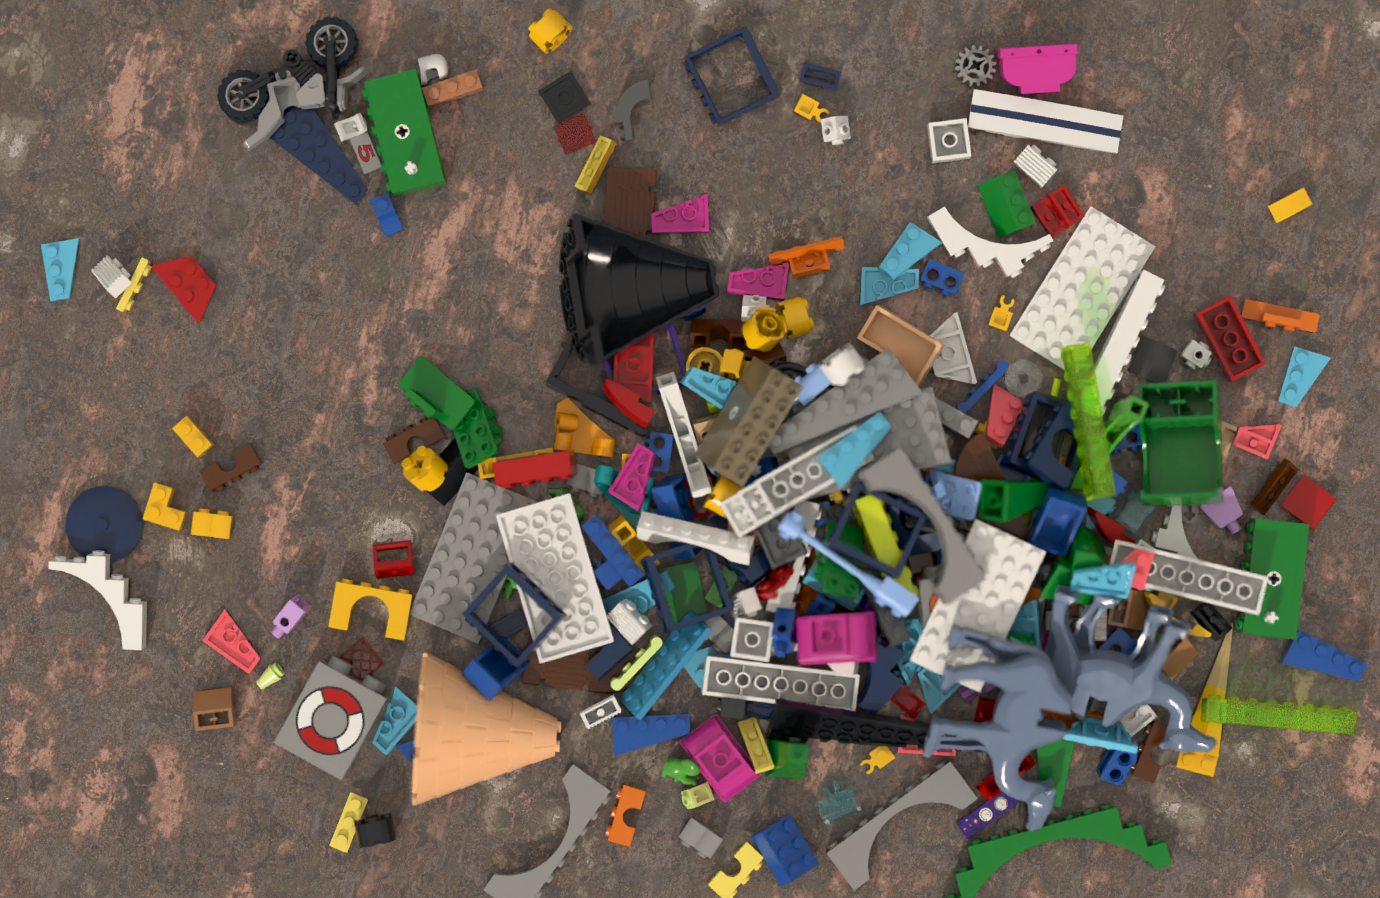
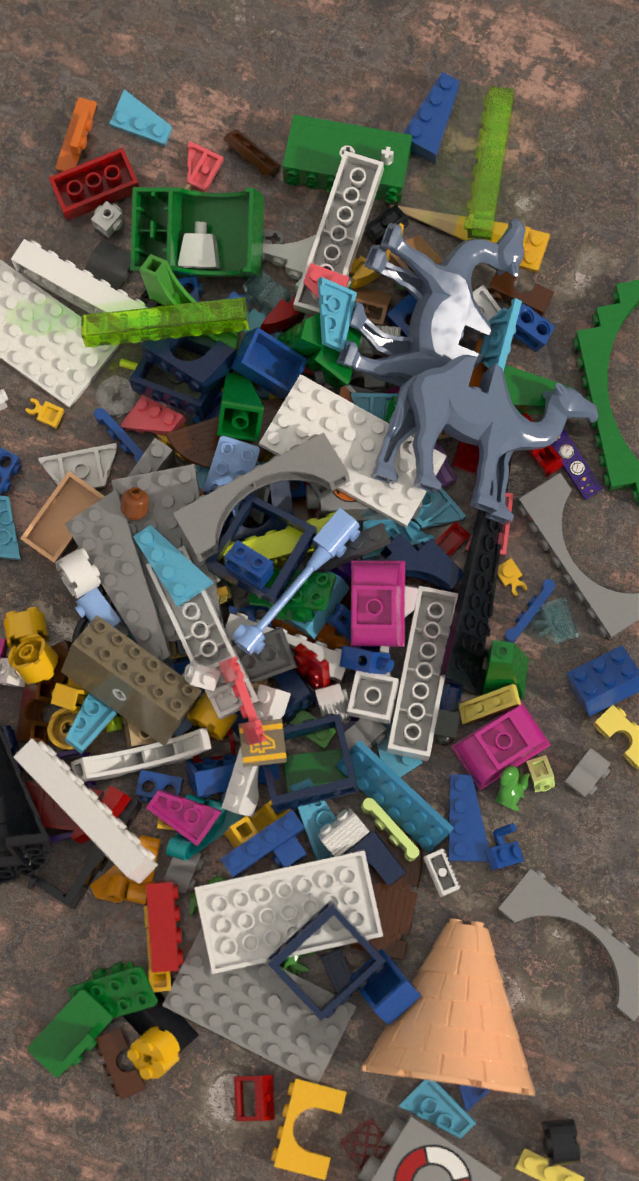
camera: 80 degrees left, 10 degrees down
orange arch [605,784,646,847] -> none
lavender torso [1199,486,1243,534] -> none
red slope [1281,475,1336,530] -> none
none -> white brick [14,739,158,884]
none -> dark orange head [120,487,149,520]
none -> white torso [178,222,220,269]
none -> white bracket [184,660,221,691]
none -> coral wedge [218,656,267,745]
none -> blue brick [225,540,273,590]
none -> dark tan tile [238,719,287,767]
none -> blue plate [485,823,524,870]
none -> blue plate [504,579,555,643]

